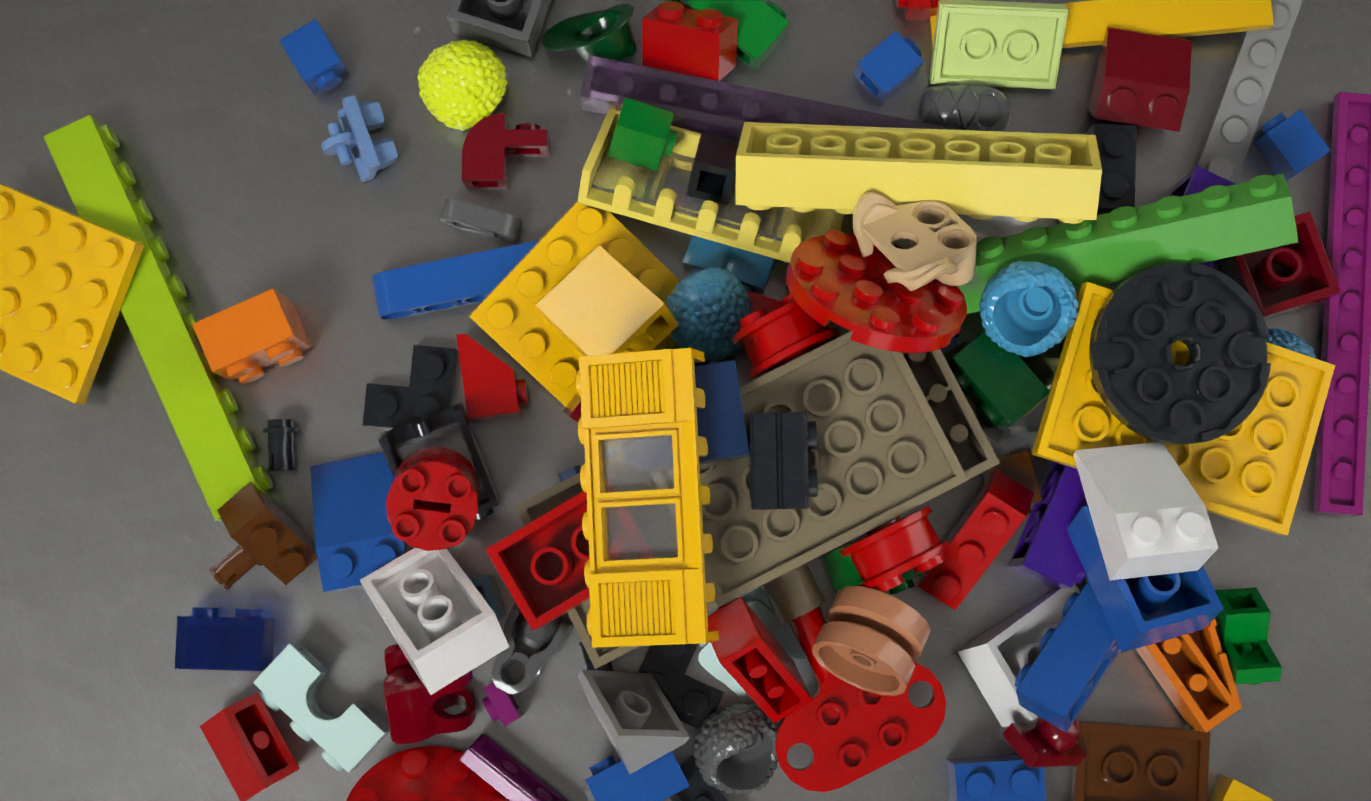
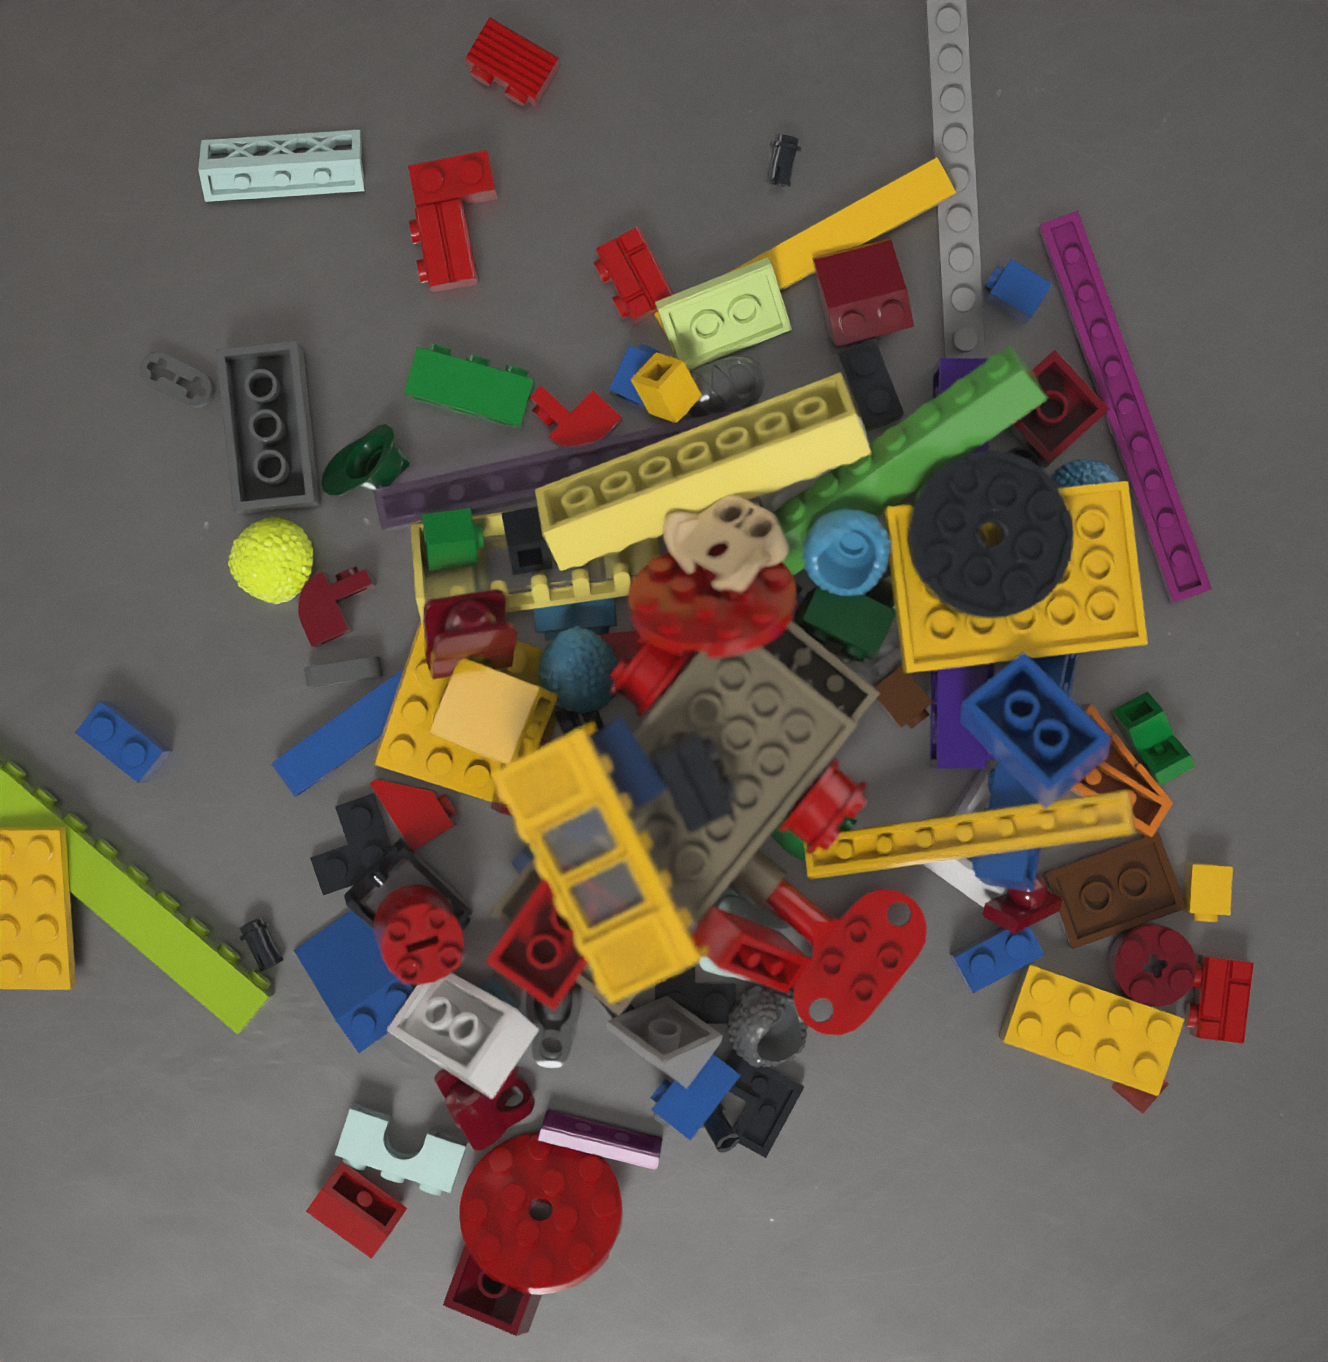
camera: 25 degrees left, 5 degrees up
clear blue brick [174,607,275,671] -> none
orange brick [192,288,312,384] -> none
reddish brown brick [209,481,317,590] -> none
blue brick [279,19,349,94] -> none
medium blue hips [321,95,398,182] -> none
magenta plate [482,682,524,727] -> none
red brick [642,1,738,82] -> none
nougat wheel [812,586,931,696] -> none
red brick [918,469,1034,610] -> none
white slope [1073,442,1219,580] -> none
none -> blue brick [75,701,172,783]
none -> dark red piece [423,589,517,680]
none -> red brick [530,386,623,452]
none -> yellow brick [630,352,702,423]
none -> yellow tile [804,790,1135,879]

